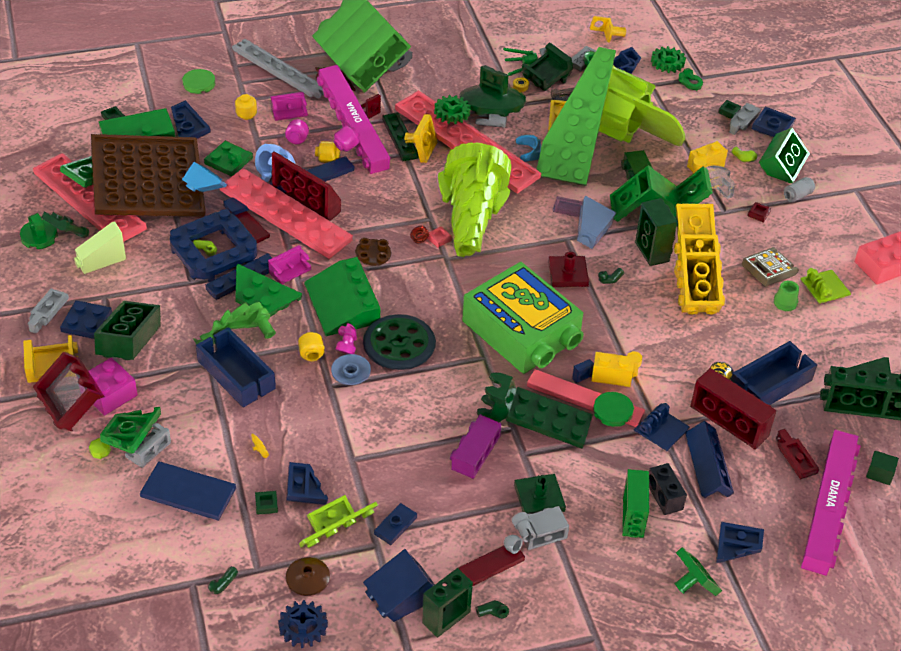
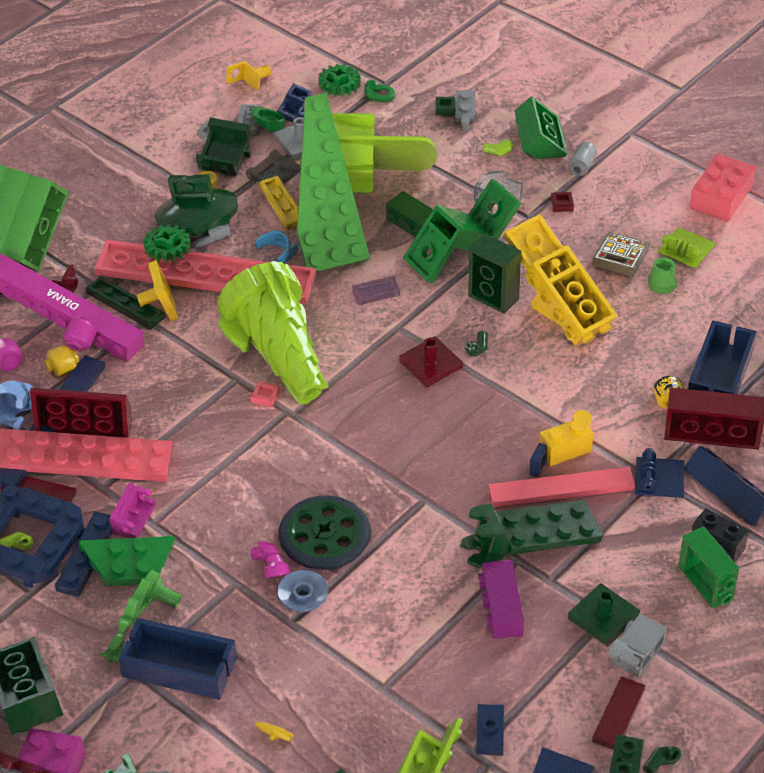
camera: 30 degrees left, 0 degrees up
dark blue wing [286,462,328,505] -> none
yellow head [298,332,325,361] -> none
green slope [304,257,381,336] -> none
reddish brown dish [355,237,392,266] -> none
clear red tile [410,225,429,244] -> none
bright green brick [462,262,584,375] -> none
green plant [503,48,538,76] -> none
light grey hinge [504,535,523,554] -> none
sand blue slope [577,196,616,249] -> none
green tile [593,392,634,427] -> none
yellow hinge [687,141,728,174] -> none
dark blue plate [752,106,796,138] -> none

